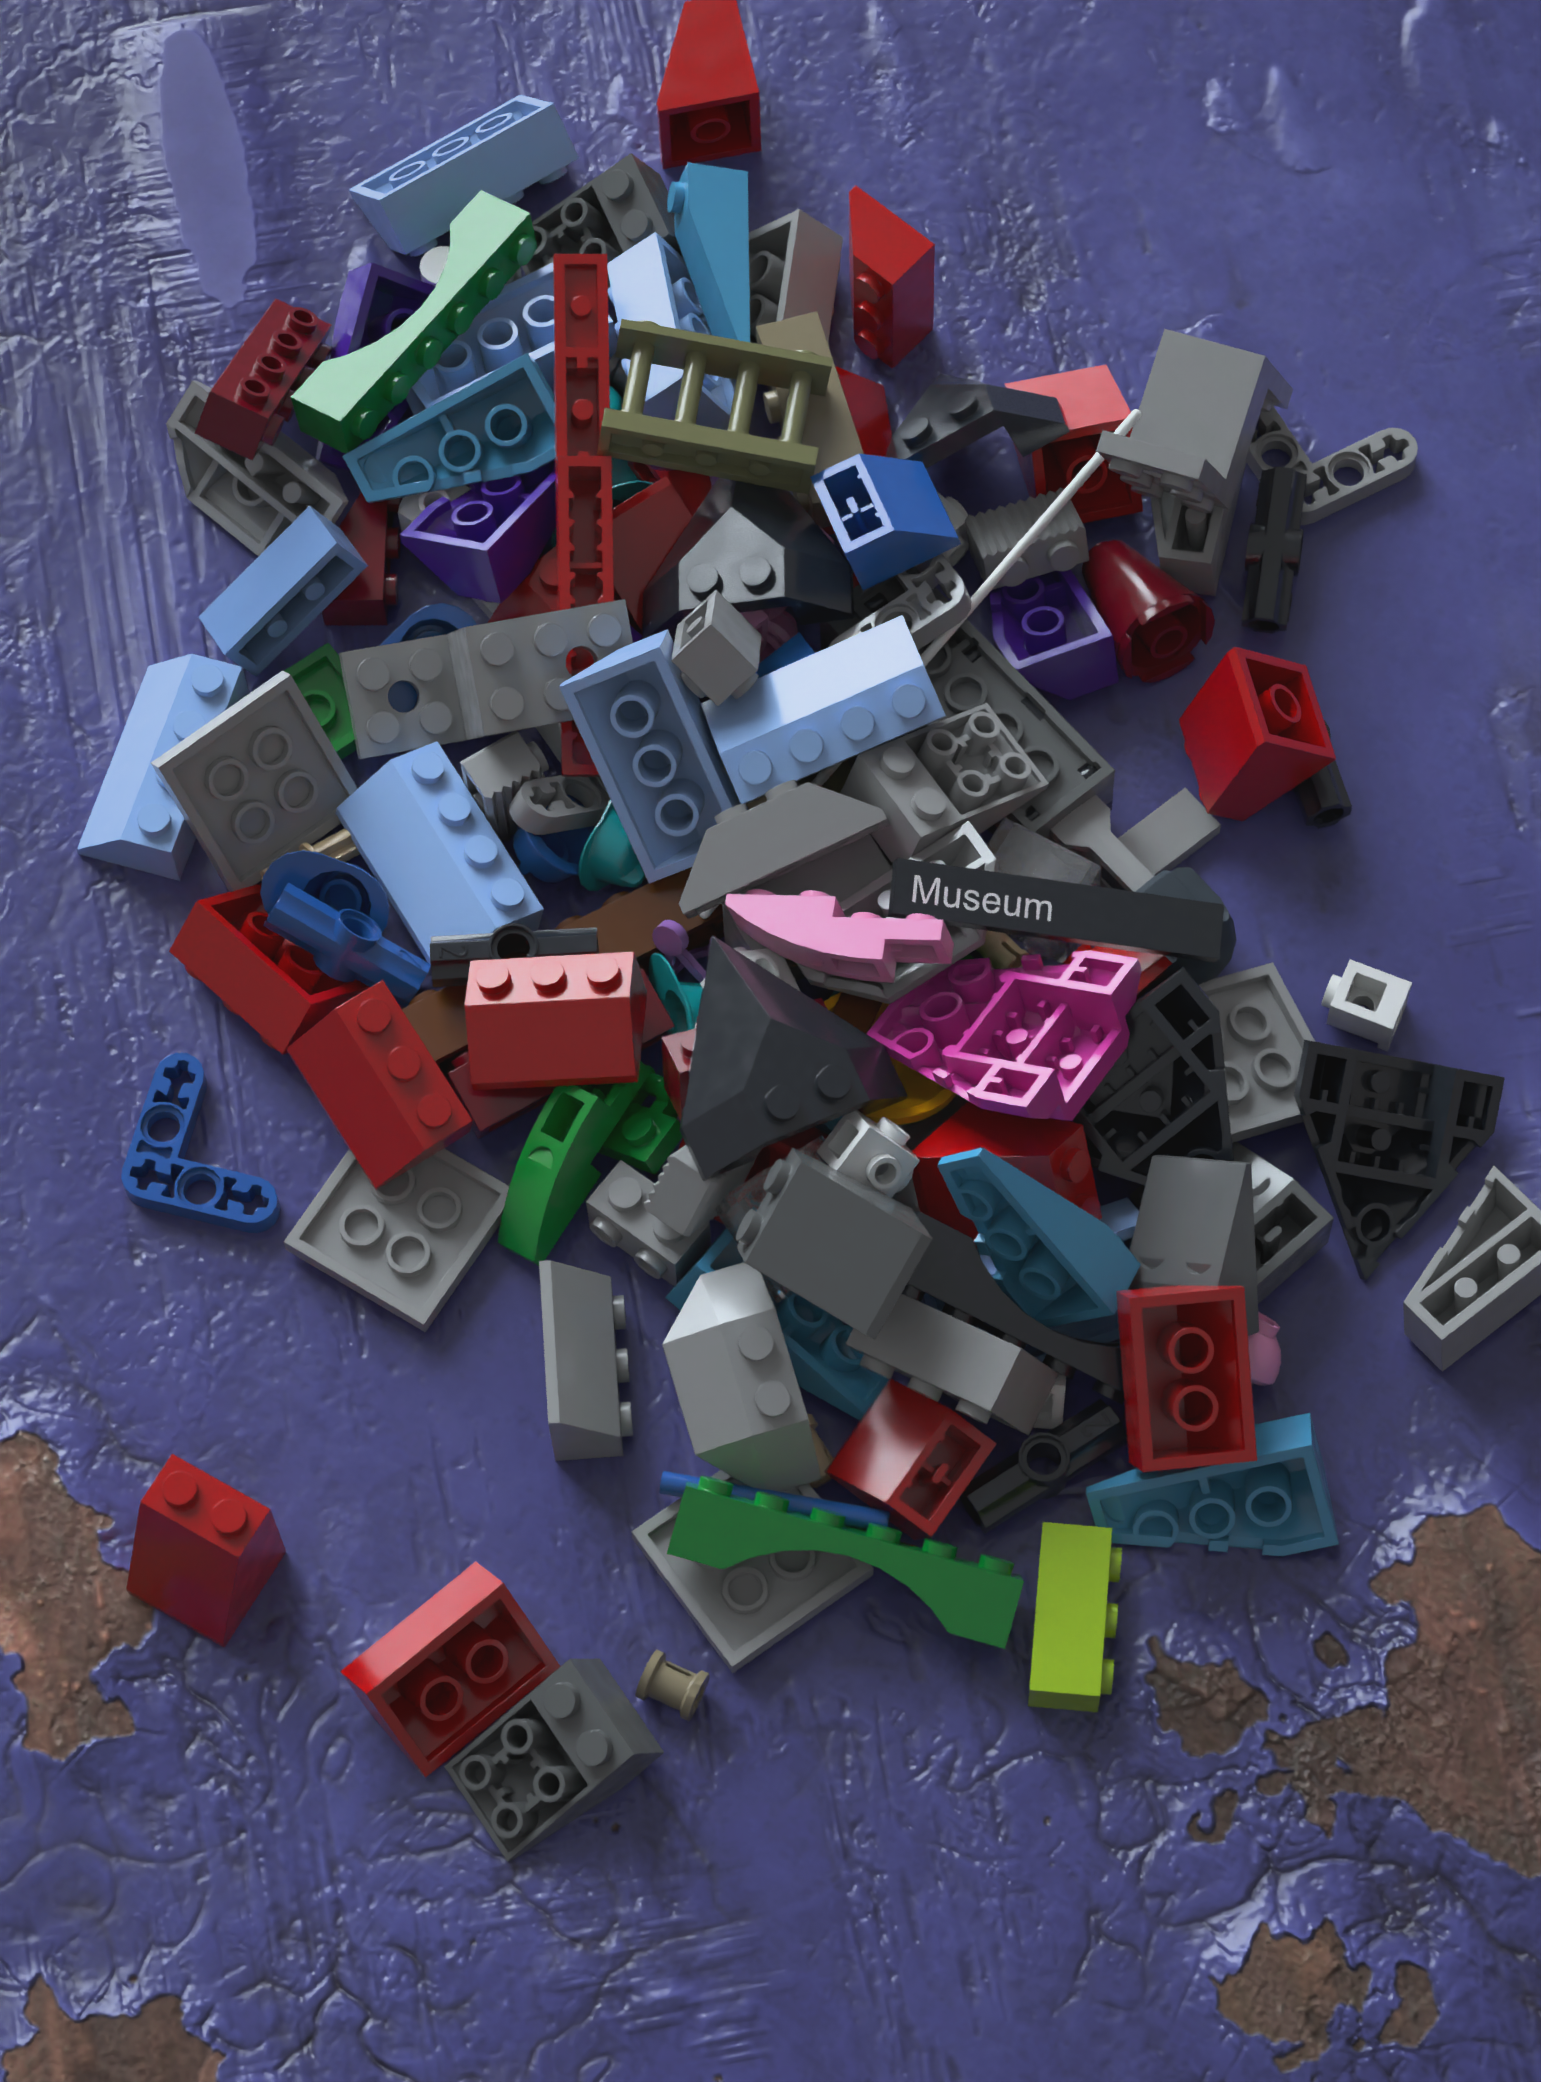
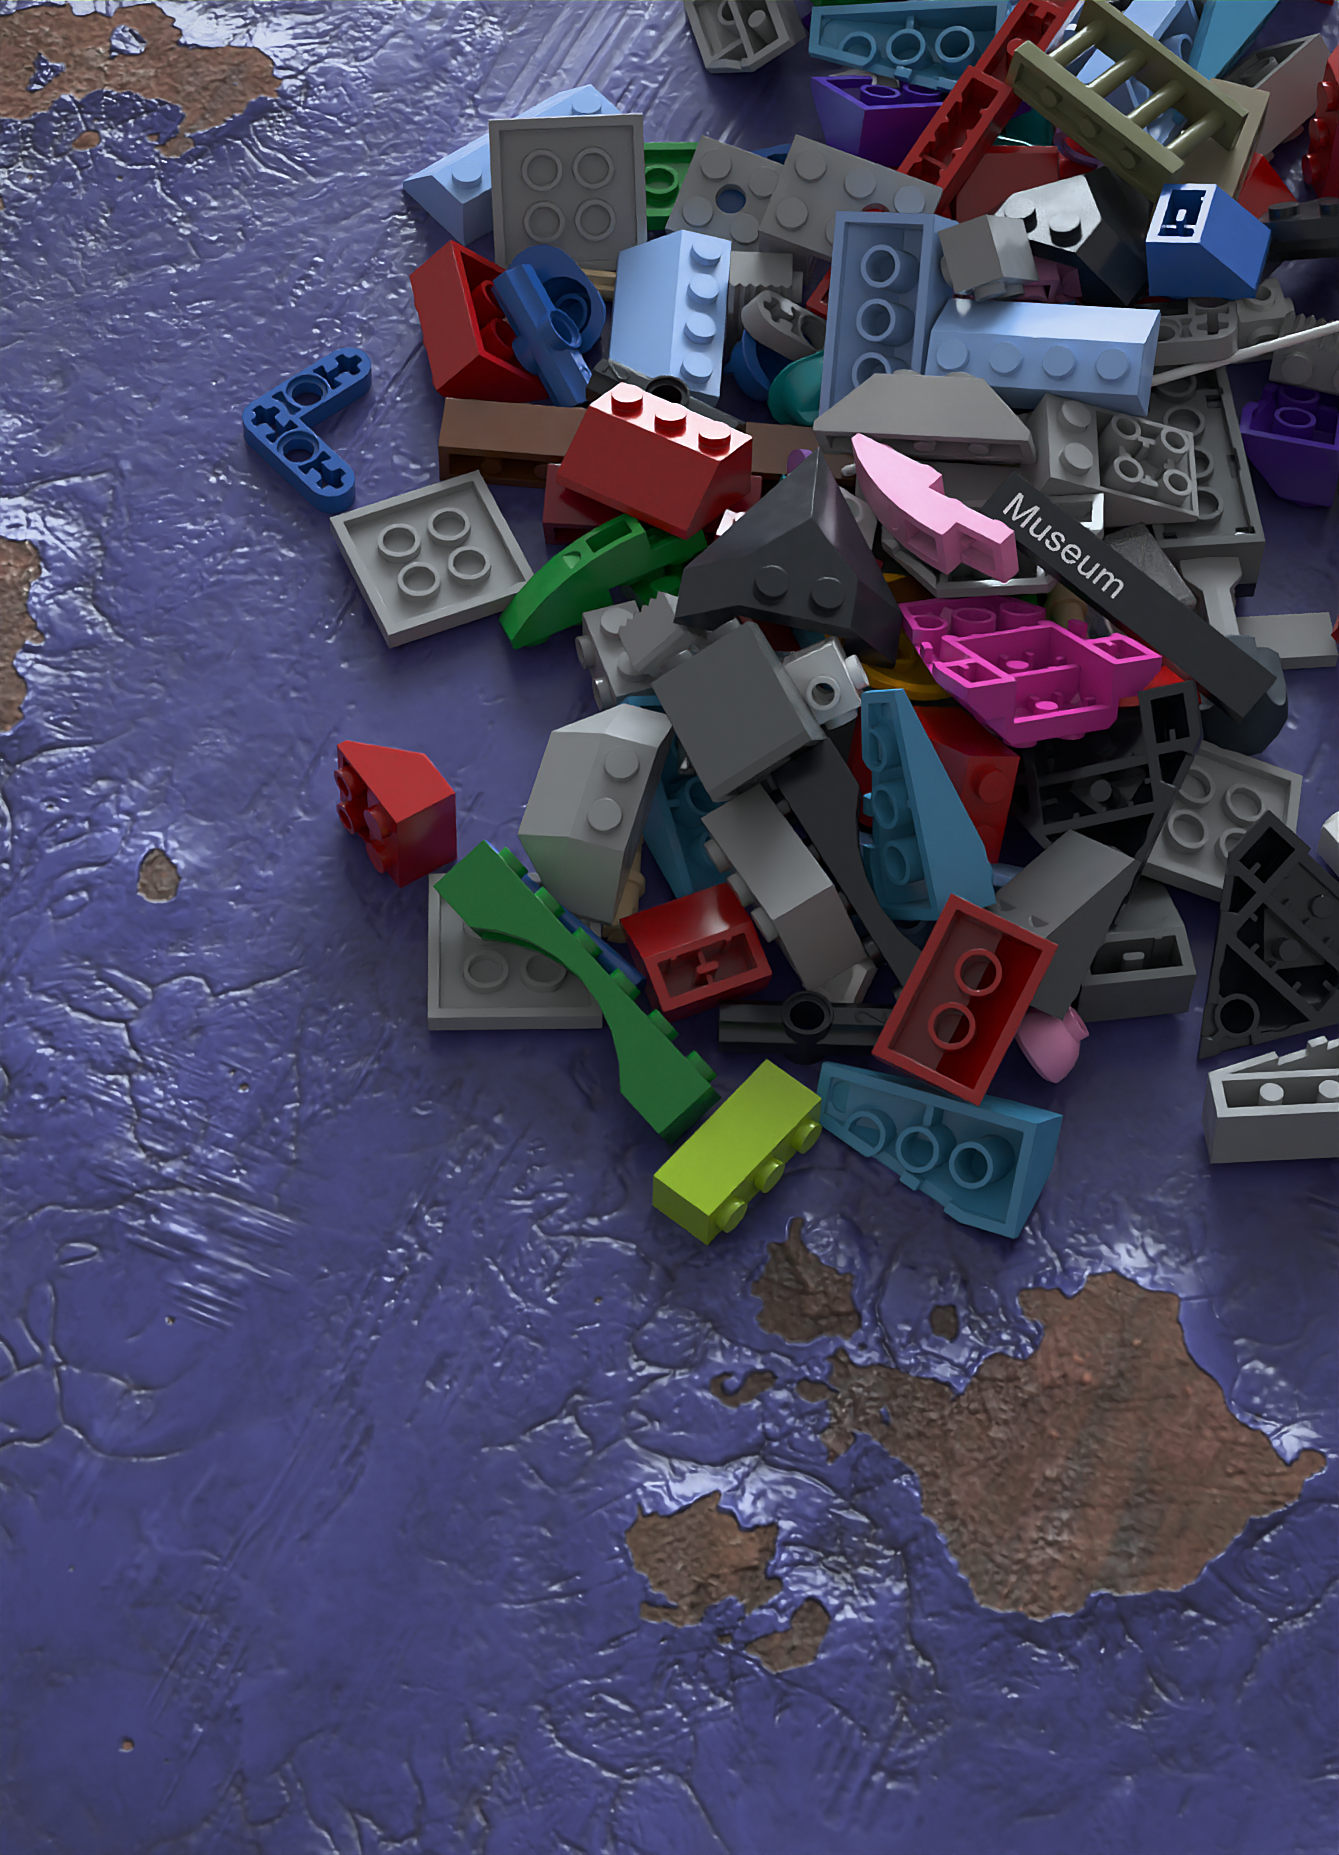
camera: 30 degrees right, 10 degrees down
red slope [126,1454,286,1648] -> none
medium blue brick [198,506,368,677] -> none
red slope [287,980,473,1190] -> none
dark red slope [322,492,403,626] -> none
red slope [340,1562,561,1778] -> none
dark grey slope [444,1659,664,1862] -> none
light grey slope [539,1260,633,1461] -> none
dark tan bush [635,1649,710,1721] -> none
none -> red slope [334,740,457,888]

